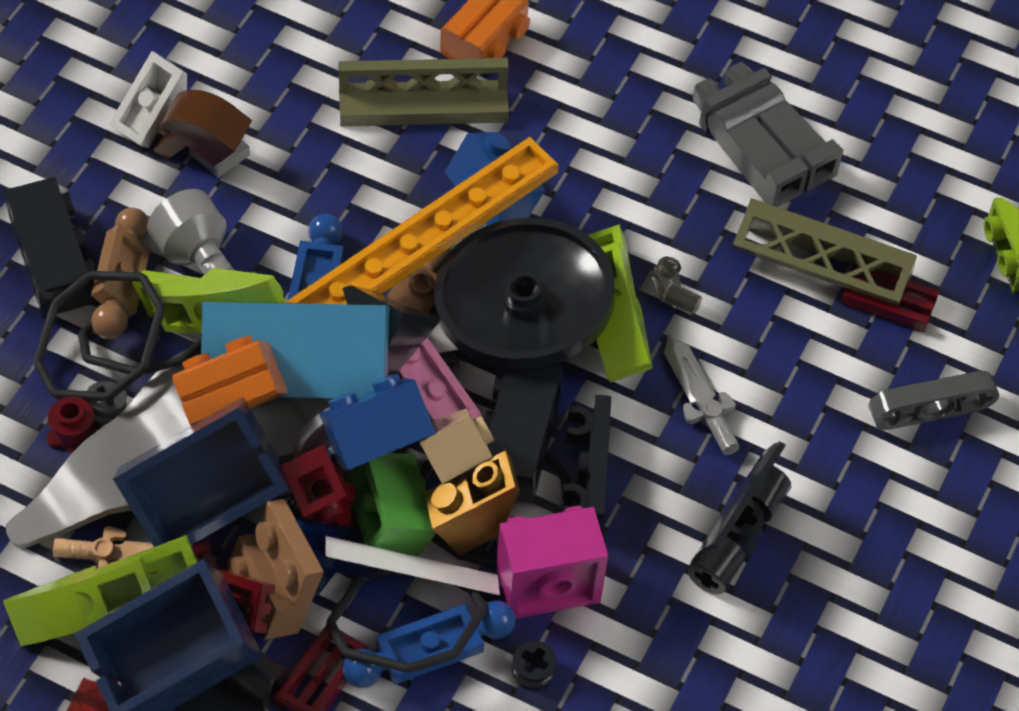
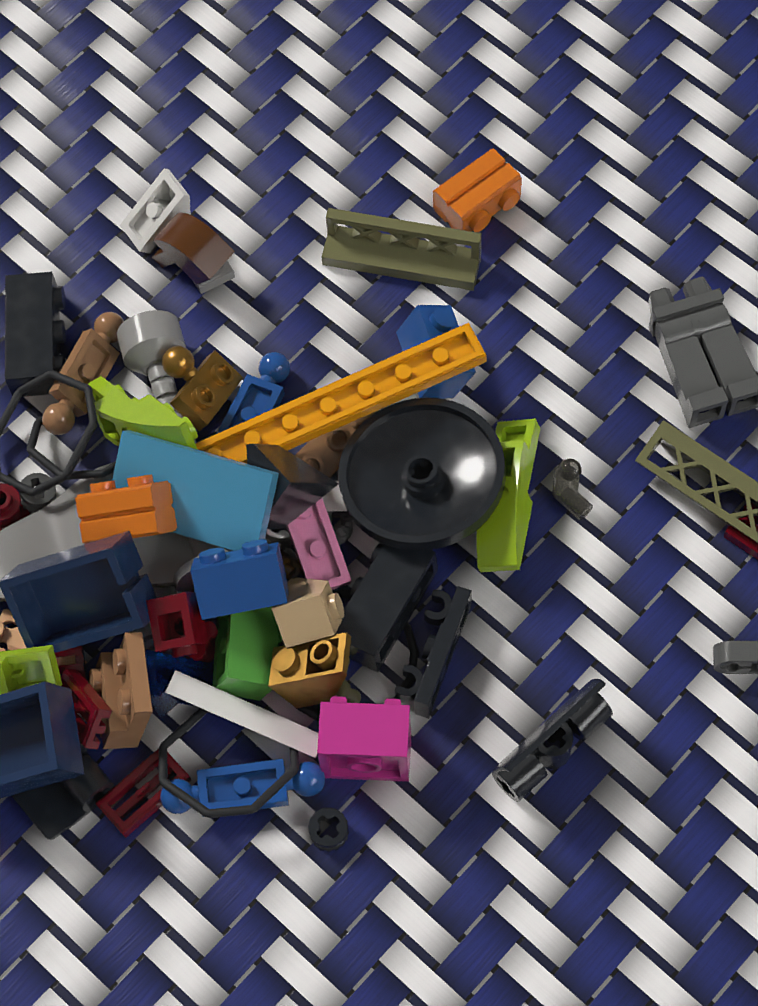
camera: 25 degrees right, 10 degrees up
light grey sword [664,335,739,455] -> none
none -> pearl gold plate [162,346,243,431]

